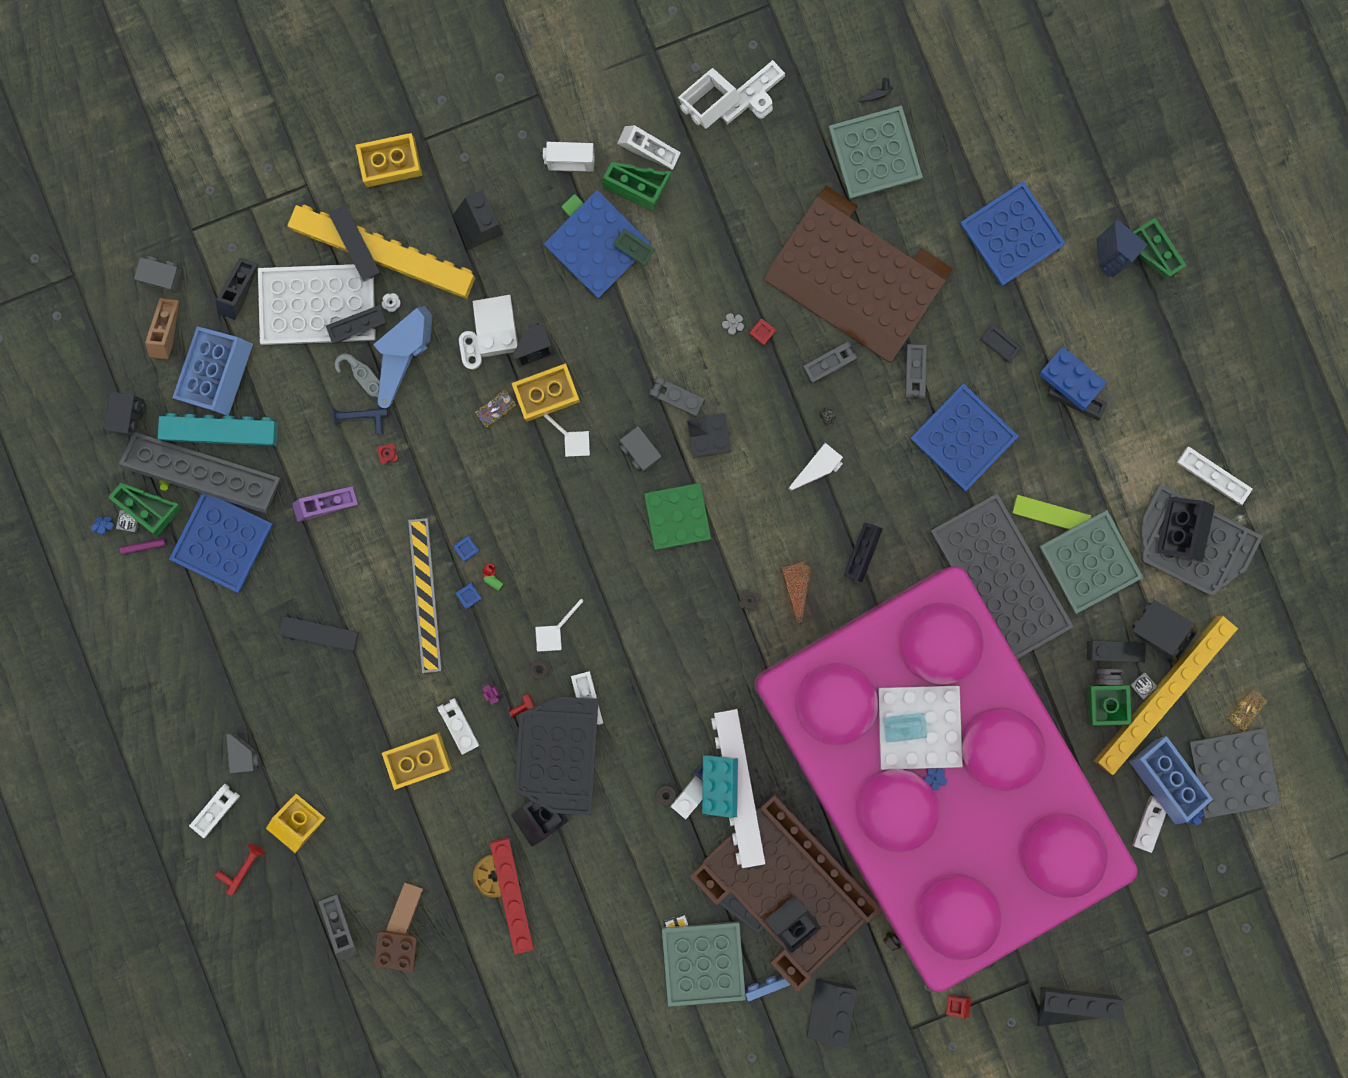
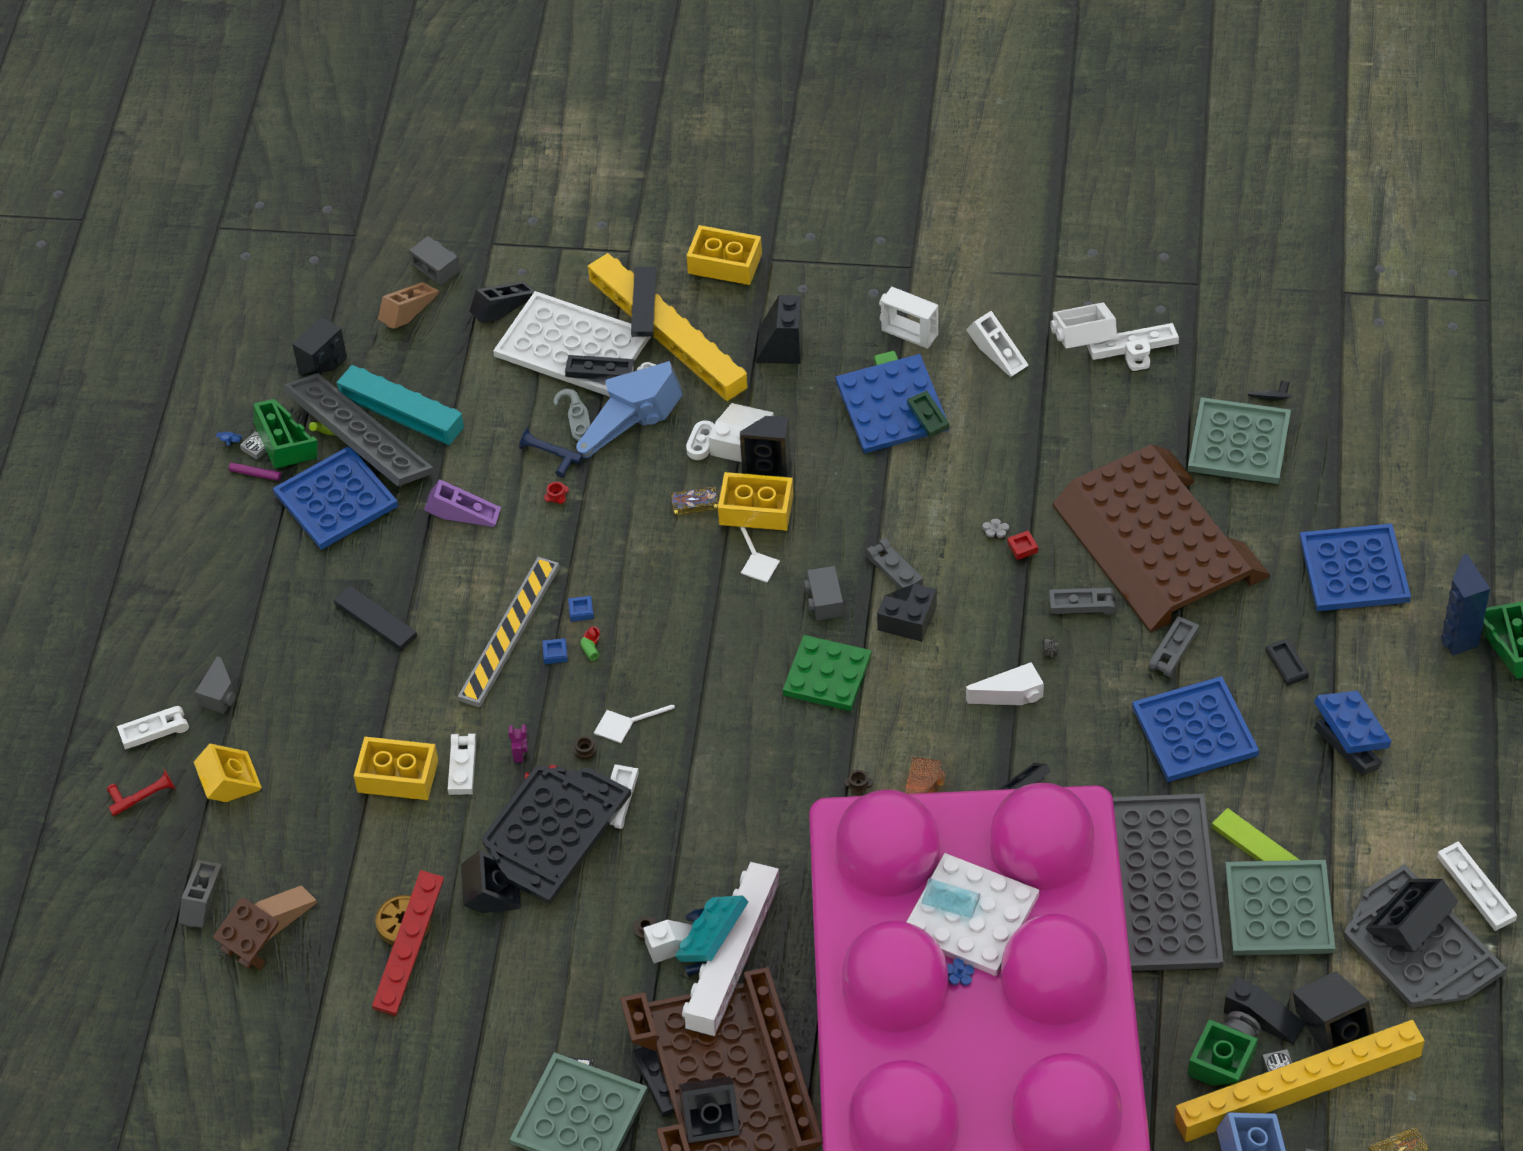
camera: 35 degrees right, 35 degrees down
medium blue slope [172,326,253,416] -> none
green wedge [602,162,671,212] -> none

